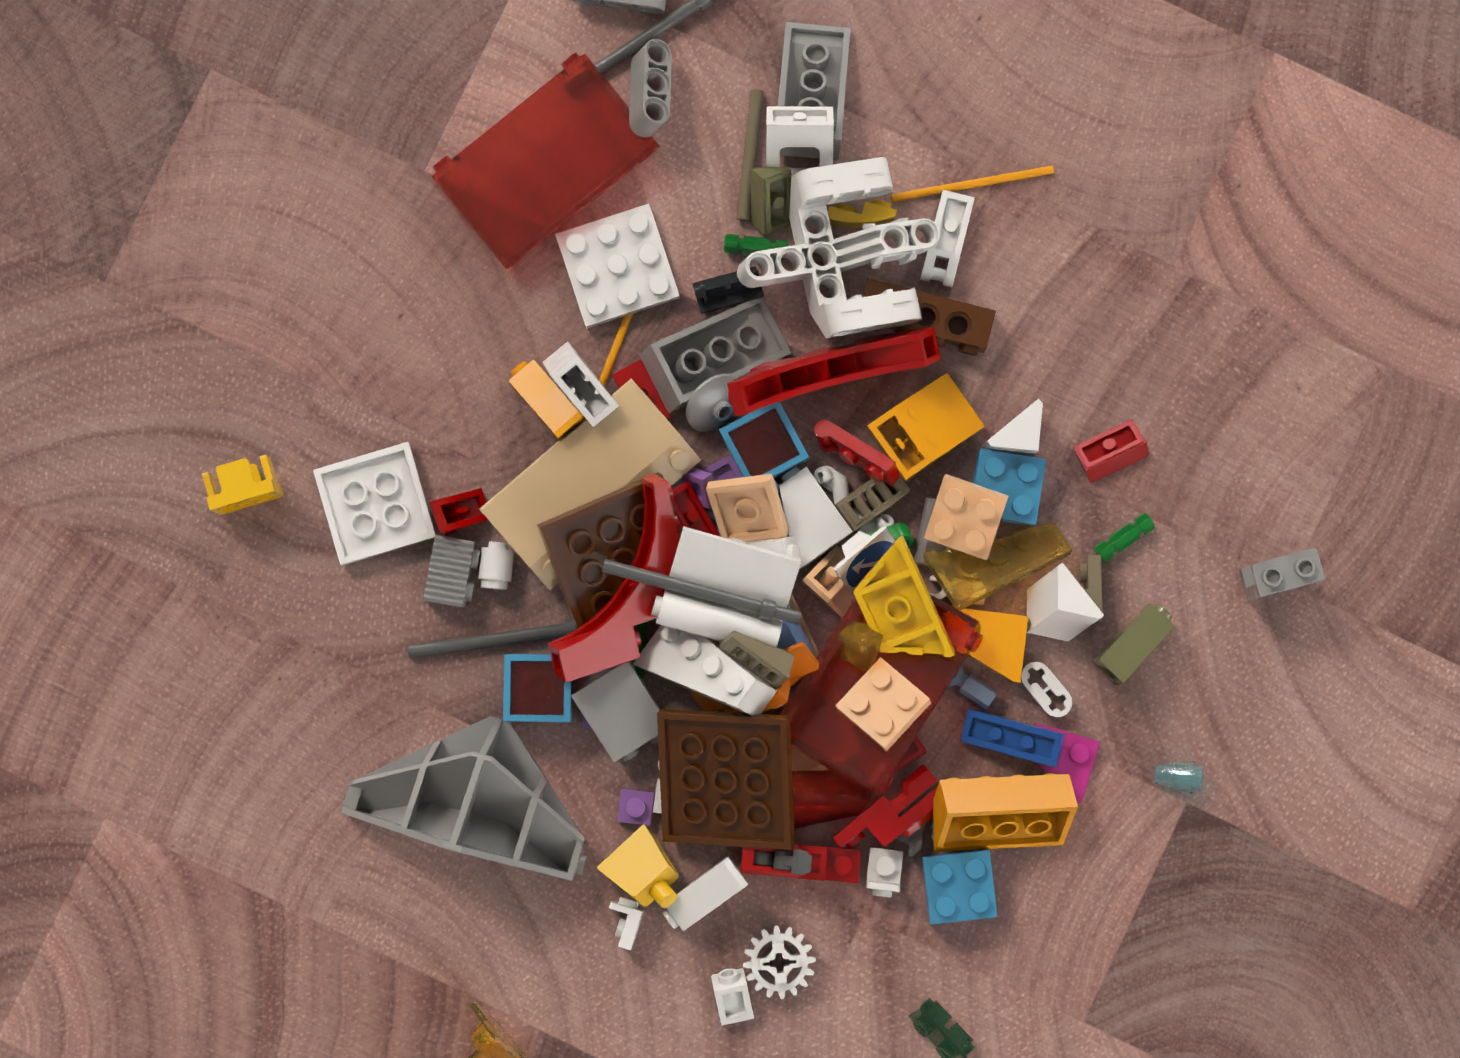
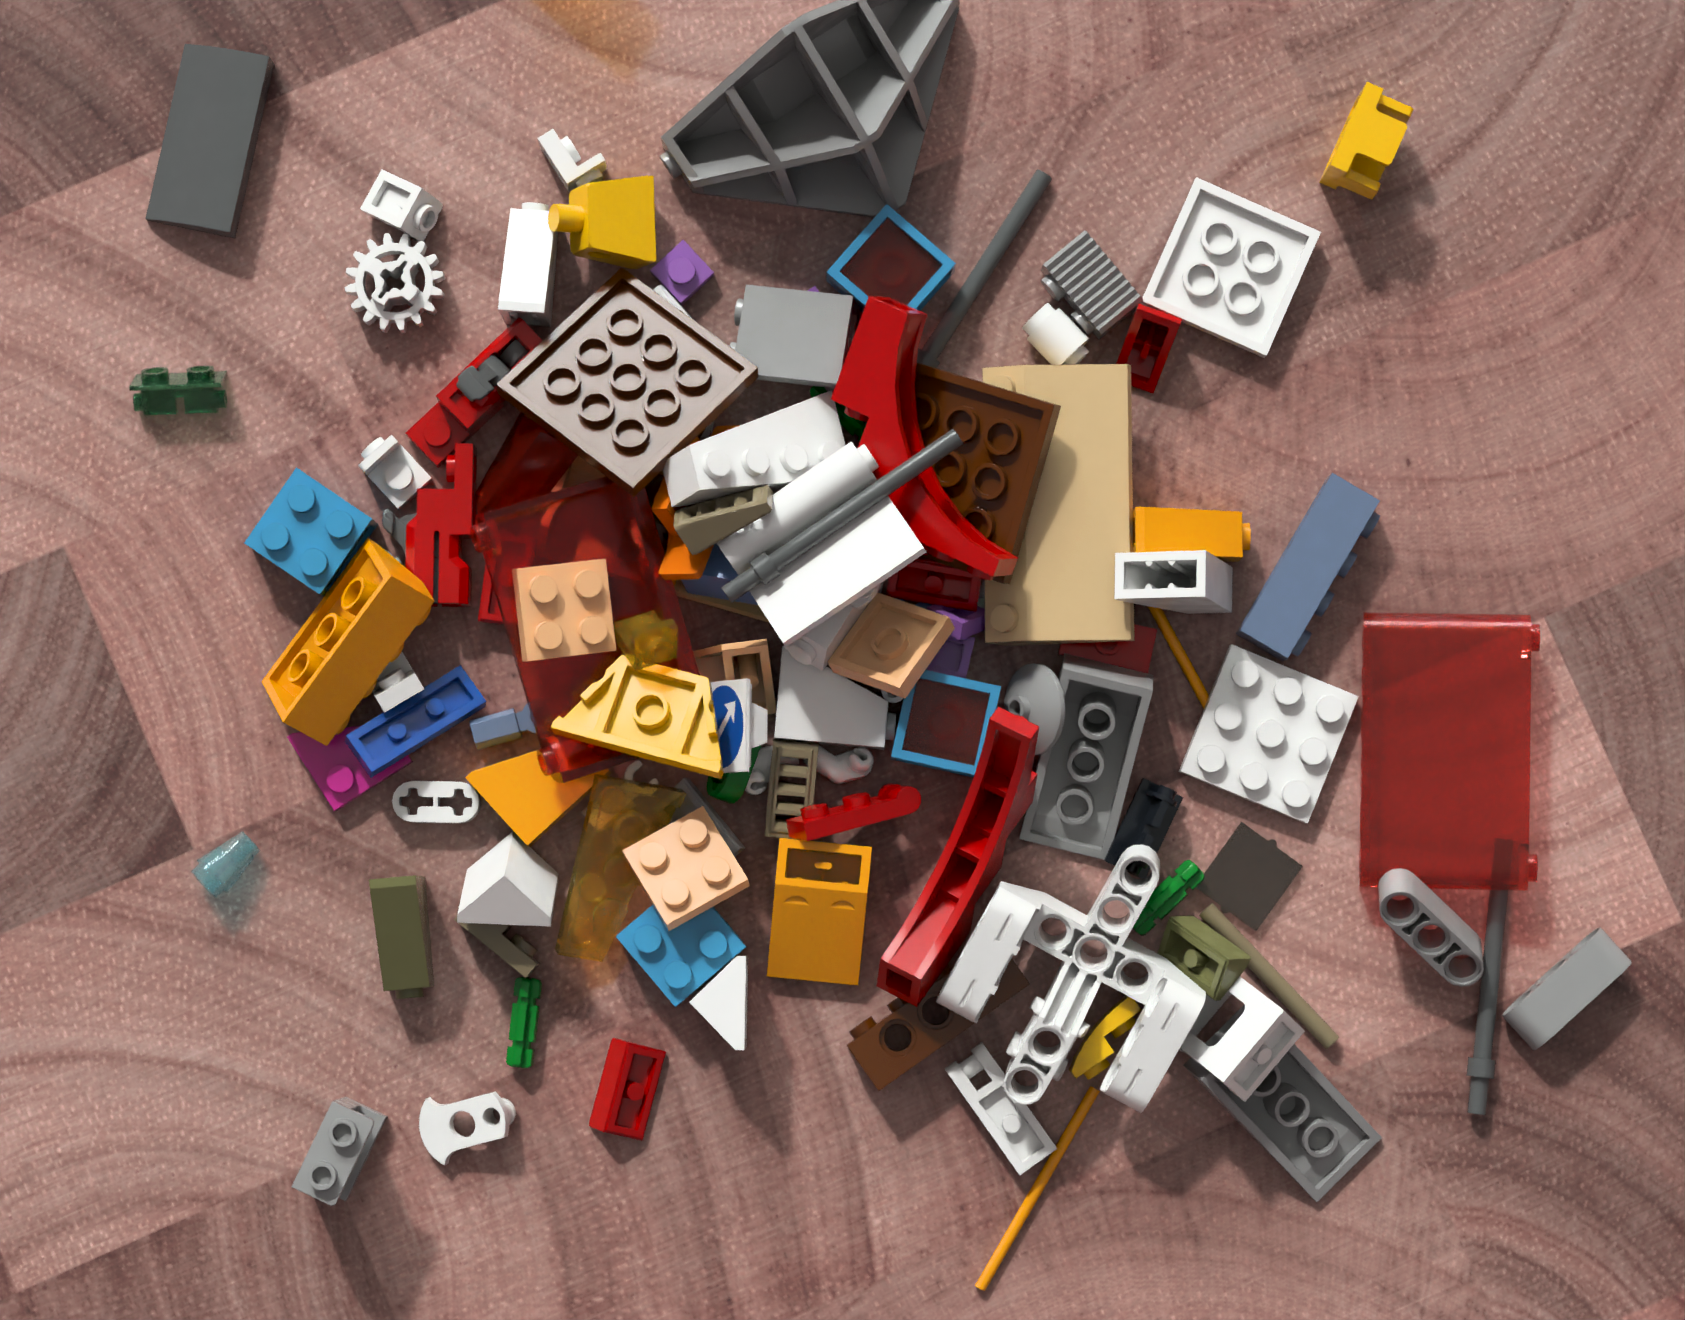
camera: 125 degrees right, 0 degrees up
none -> white bracket [372,652,424,713]
none -> white piece [419,1091,516,1165]
none -> clear smoke piece [1196,822,1303,931]
none -> sand blue brick [1236,473,1381,661]

